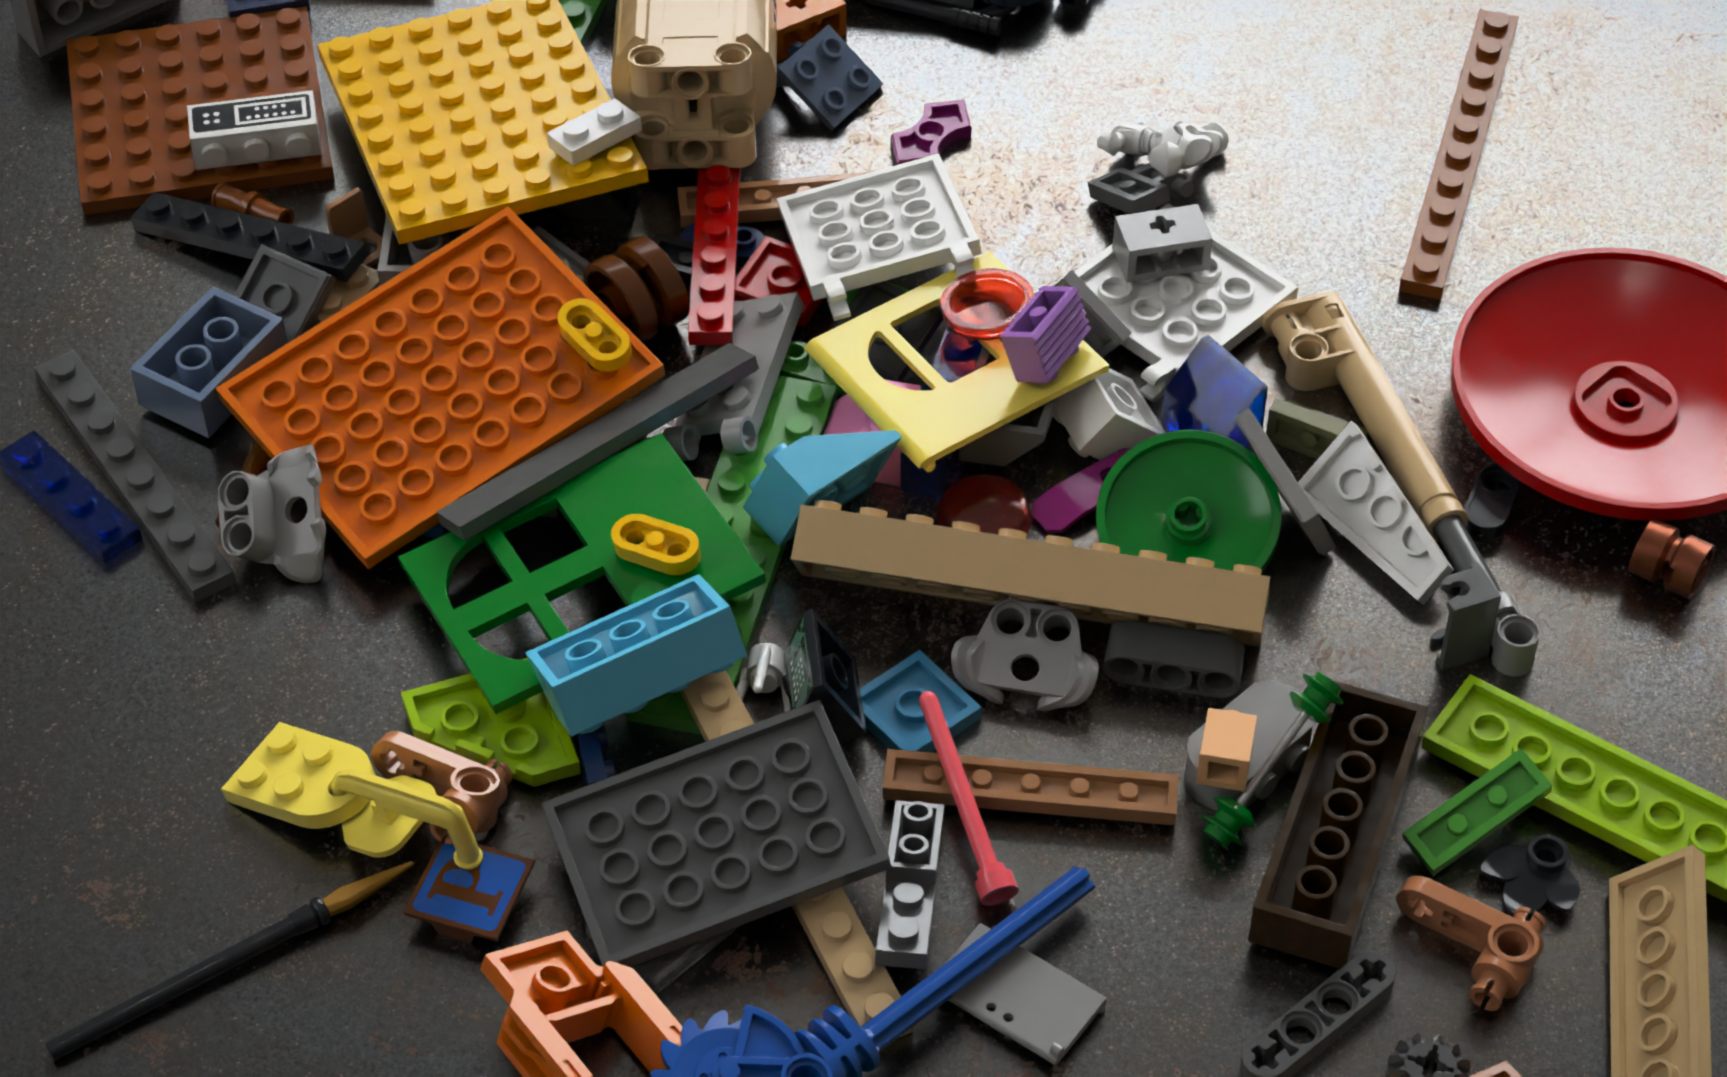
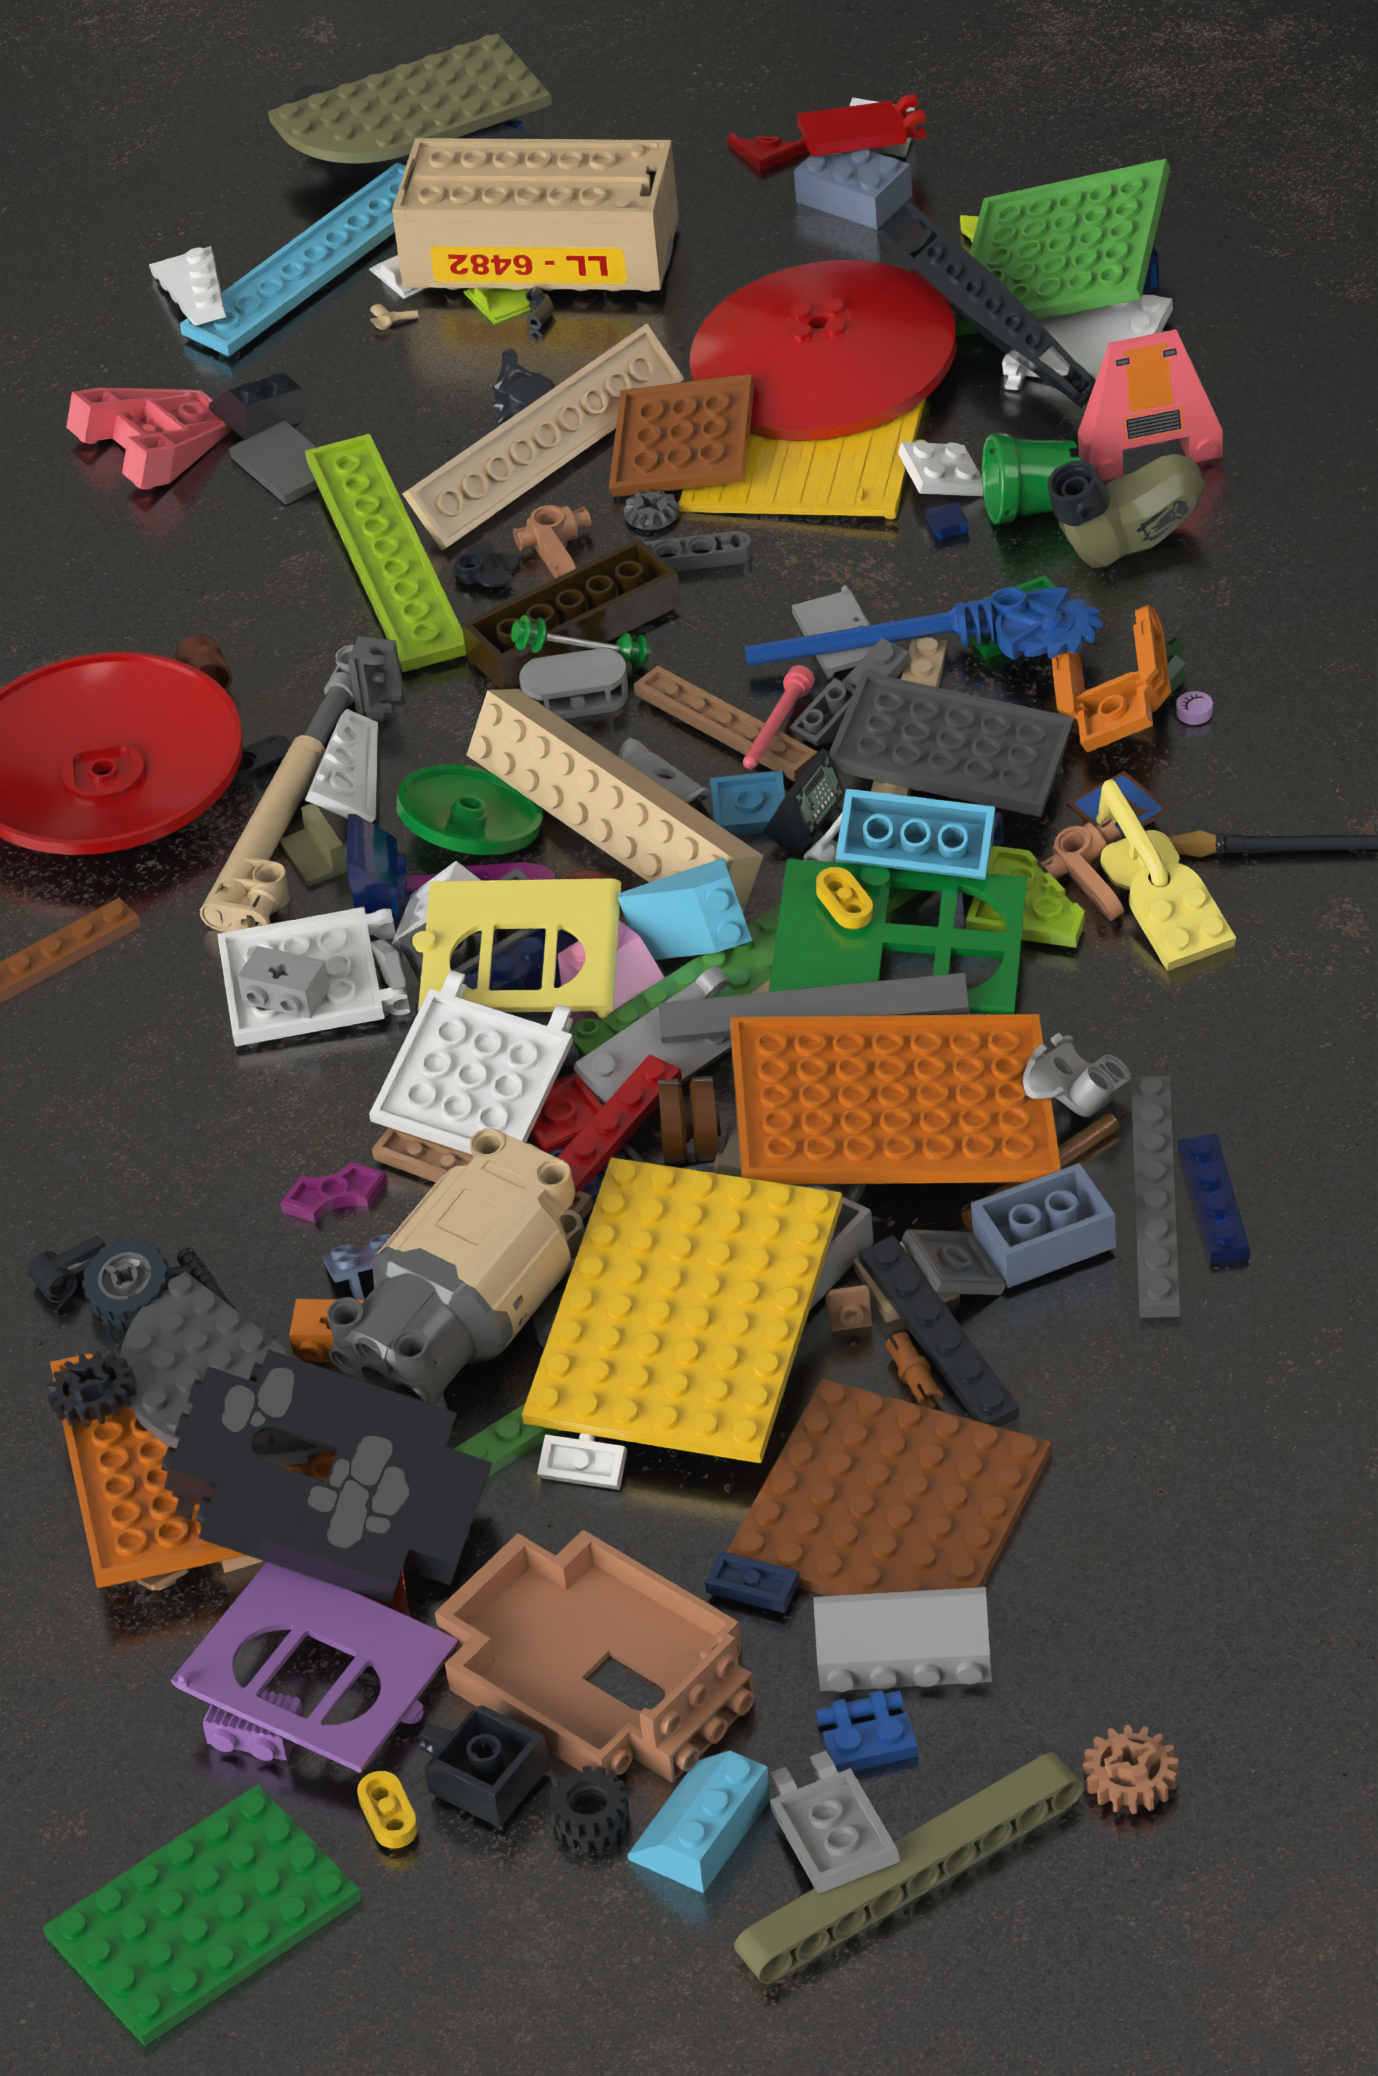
camera: 140 degrees left, 5 degrees down
white brick [187,90,322,170] -> none
white plate [546,98,642,166] -> none
yellow plate [557,298,632,372] -> none
clear red piece [940,268,1034,341] -> none
medium lavender brick [1000,286,1092,385] -> none
dark grey plate [1087,163,1194,214] -> none
white piece [1097,122,1229,177] -> none
light nougat brick [1196,708,1257,792] -> none
light grey tile [1235,408,1336,556] -> none
bright green plate [1402,748,1553,876] -> none

